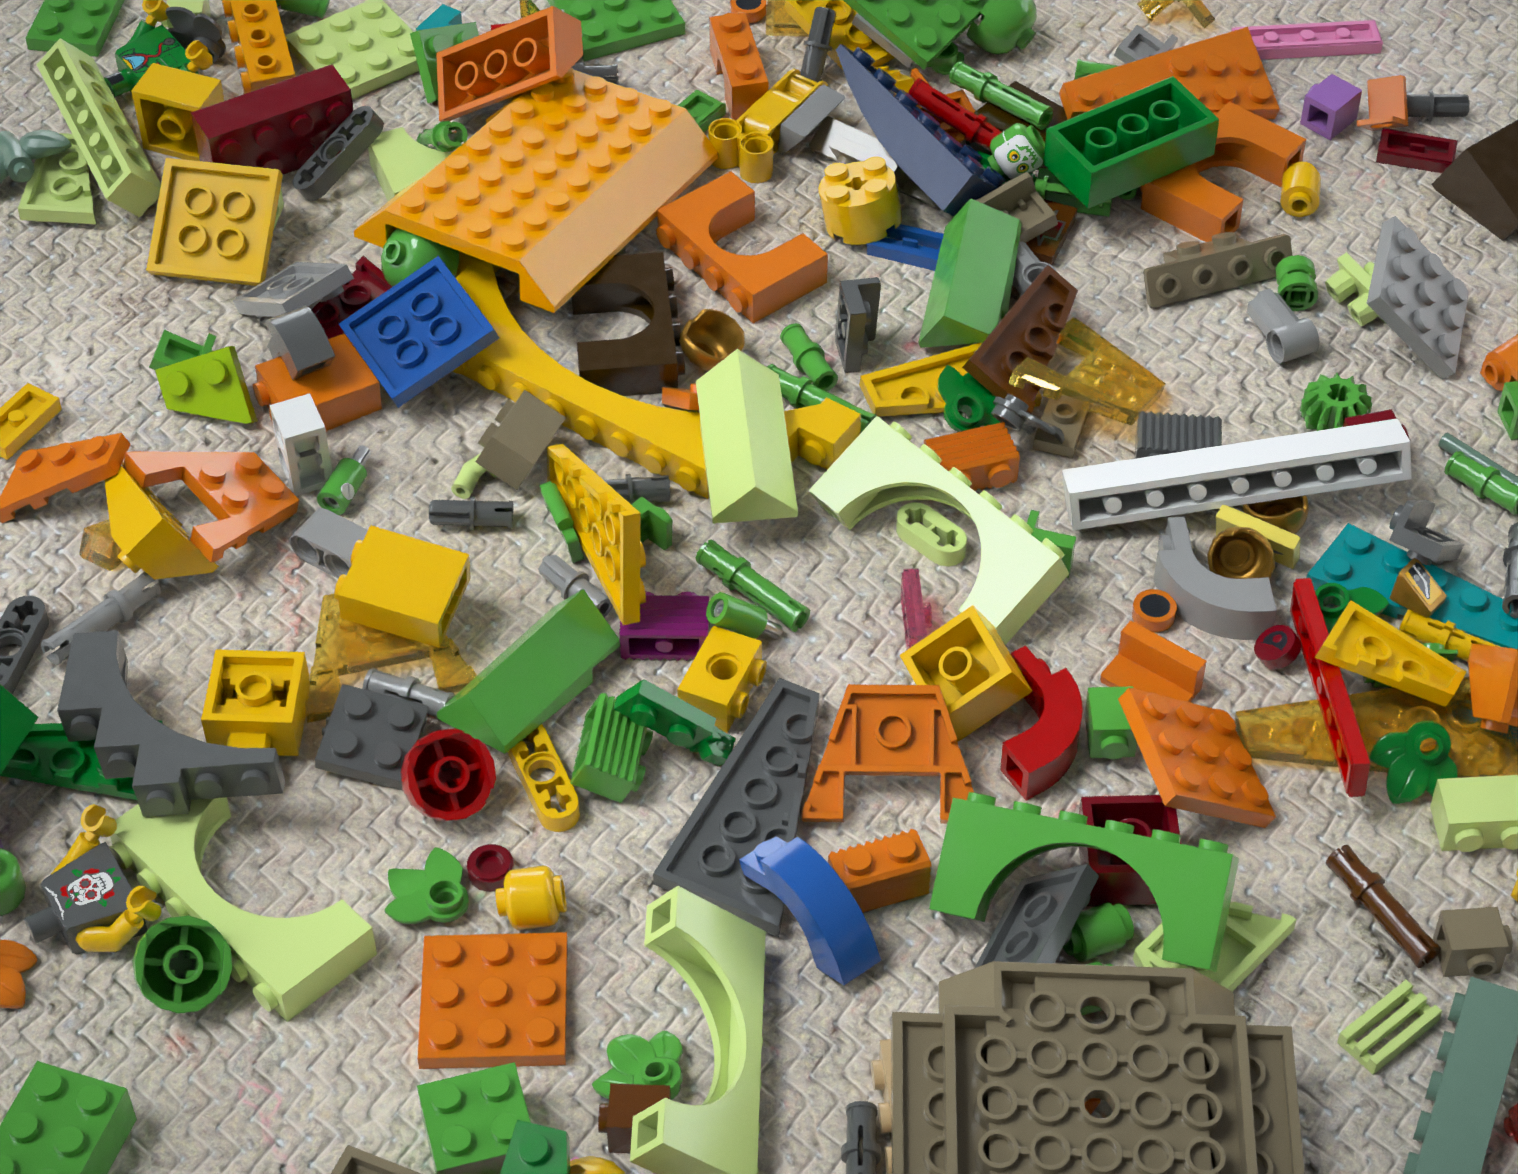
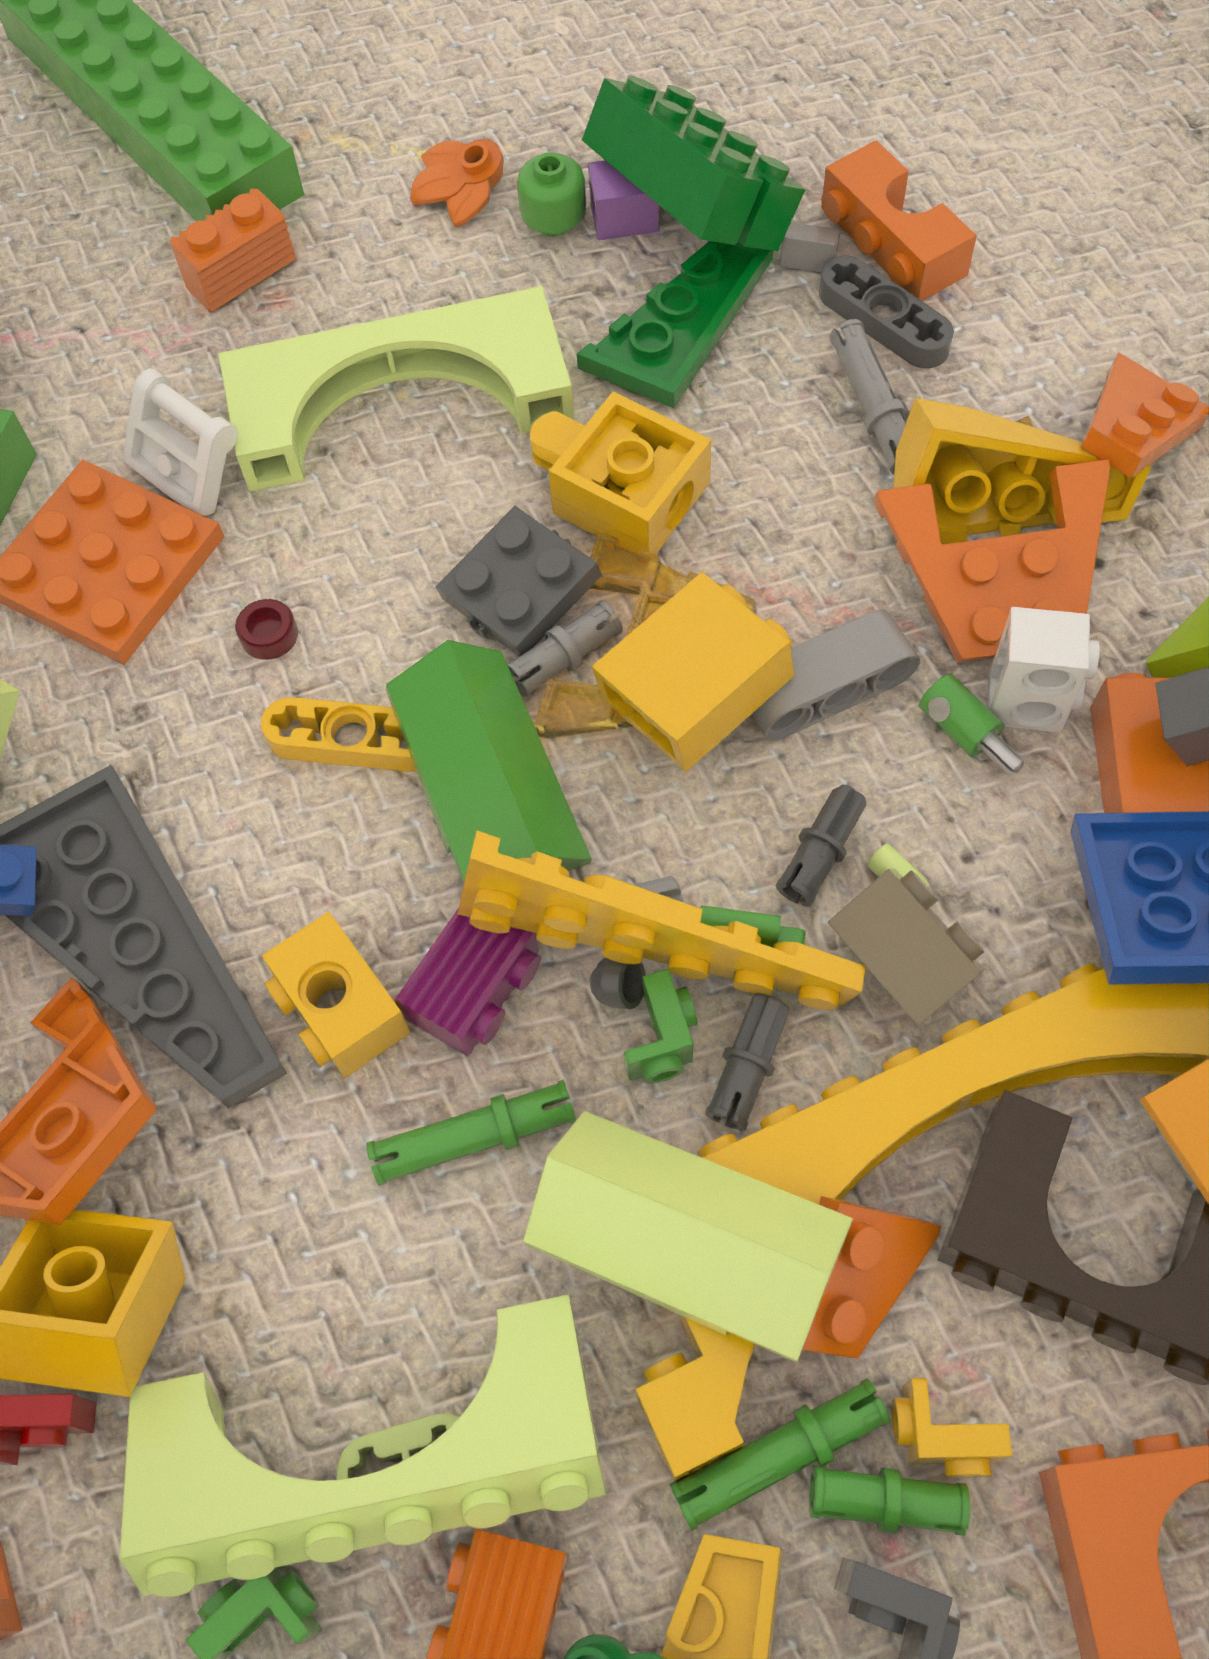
camera: 125 degrees right, 15 degrees up
torso [24,804,161,954] -> none
dark grey arch [57,630,285,817] -> none
bright green cylinder [132,915,232,1013] -> none
bright green plate [385,847,469,924] -> none
red cylinder [400,728,496,822] -> none
yellow head [495,865,567,931] -> none
bright green brick [570,693,653,803] -> none
green hinge [614,679,736,767] -> none
pearl gold hair [679,309,745,371] -> none
bright green piece [706,592,783,639] -> none
clear pink plate [900,569,932,650] -> none
none -> white plate [122,368,238,516]
none -> orange brick [170,189,297,313]
none -> yellow bracket [892,1378,1012,1478]

